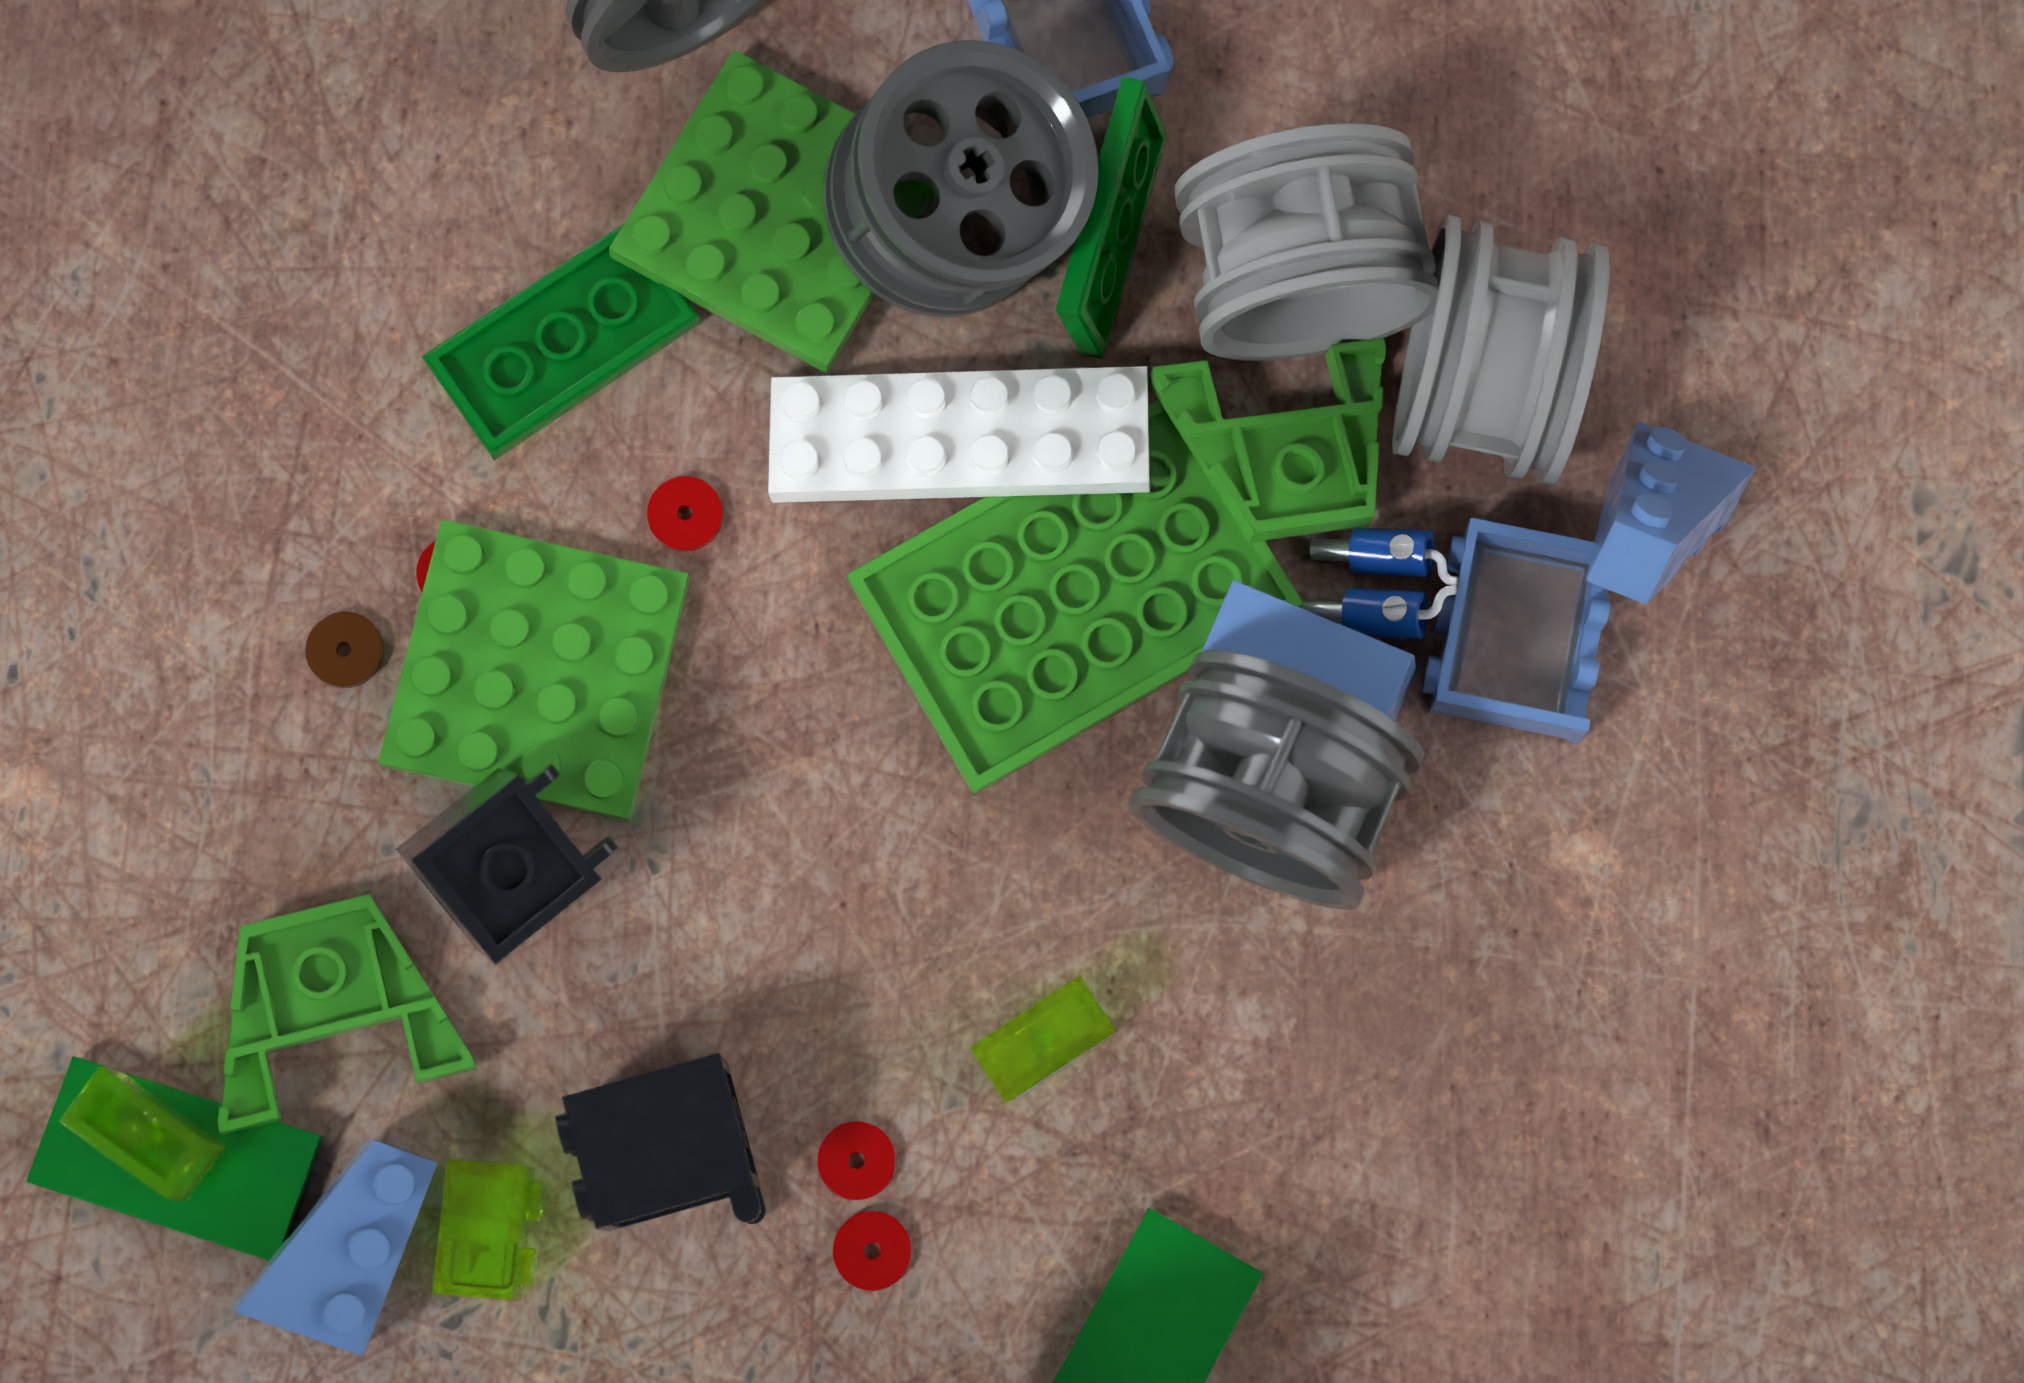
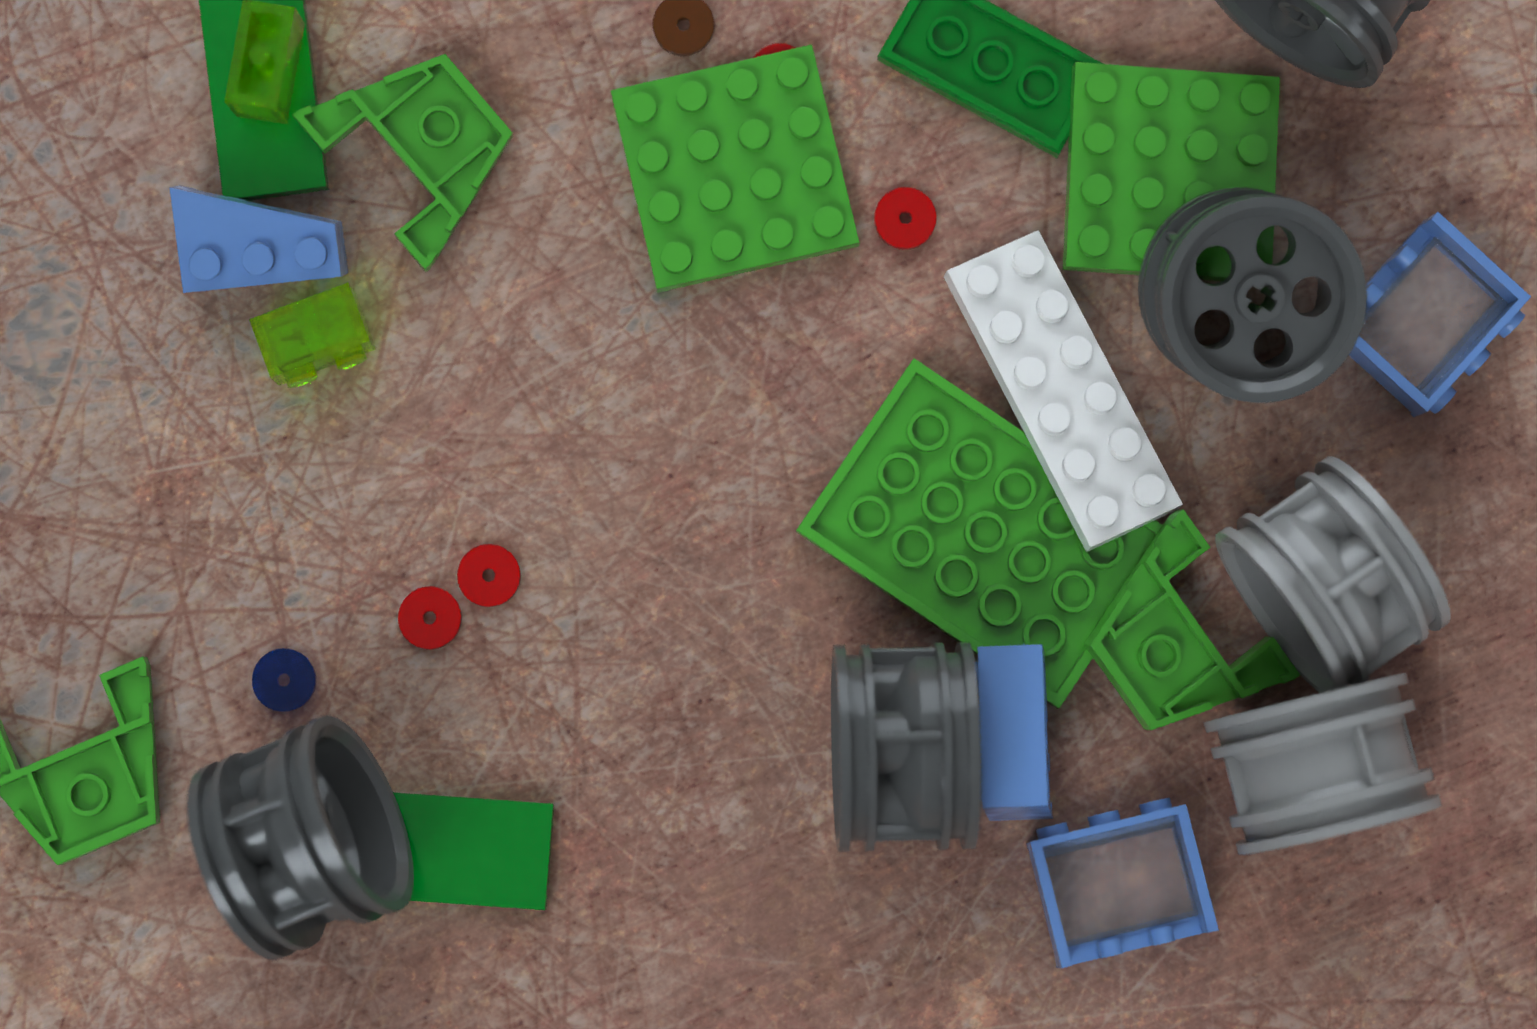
camera: 70 degrees right, 5 degrees up
black container [396,763,618,965] -> none
black container [555,1053,766,1231] -> none
clear neon green brick [969,975,1116,1107] -> none
green tile [1055,77,1167,359] -> none
blue piece [1302,527,1458,639] -> none
medium blue wedge [1585,421,1756,605] -> none

